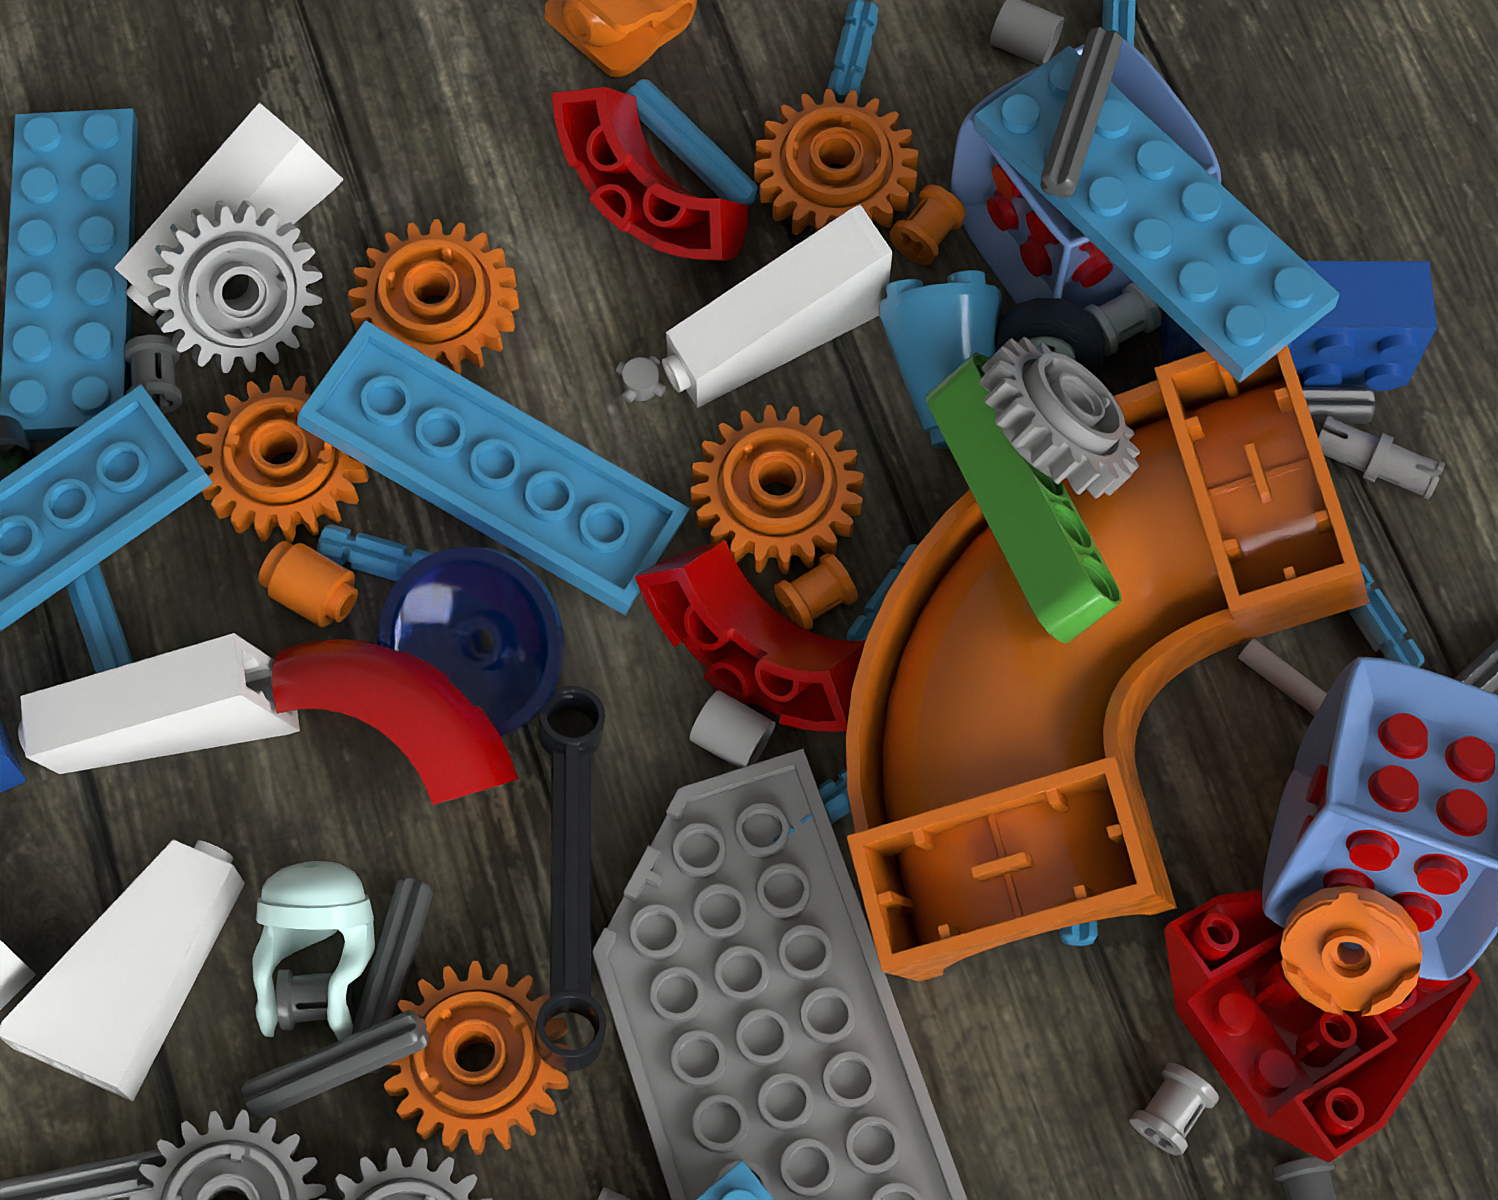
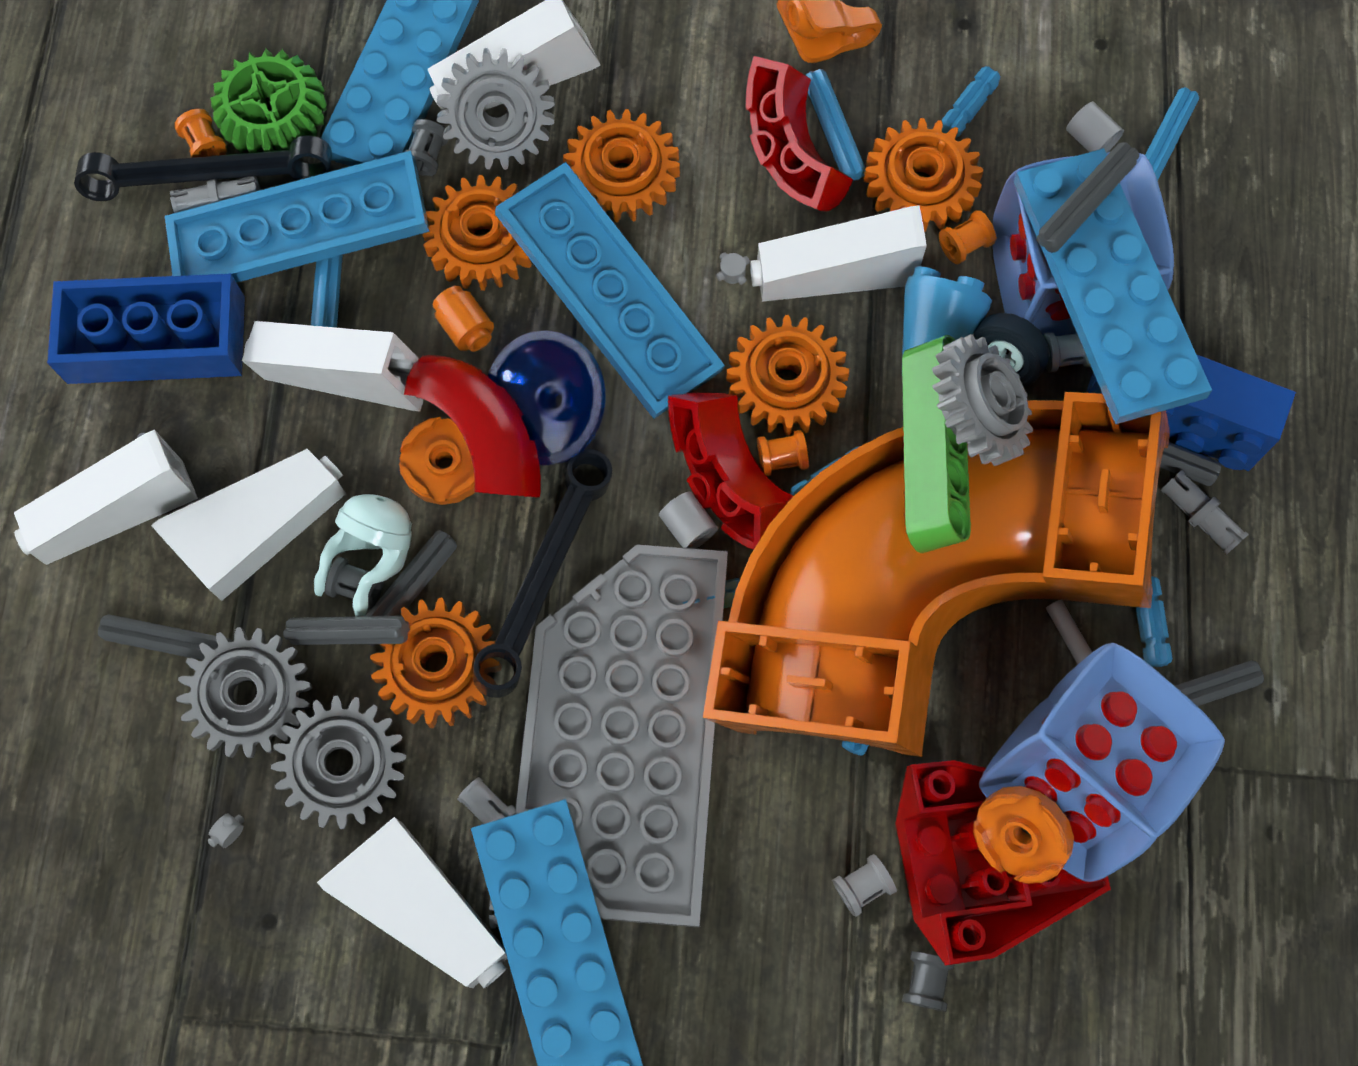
camera: 25 degrees right, 5 degrees up
dark azure axle [317,524,441,590] -> none
none -> orange plate [399,417,475,505]

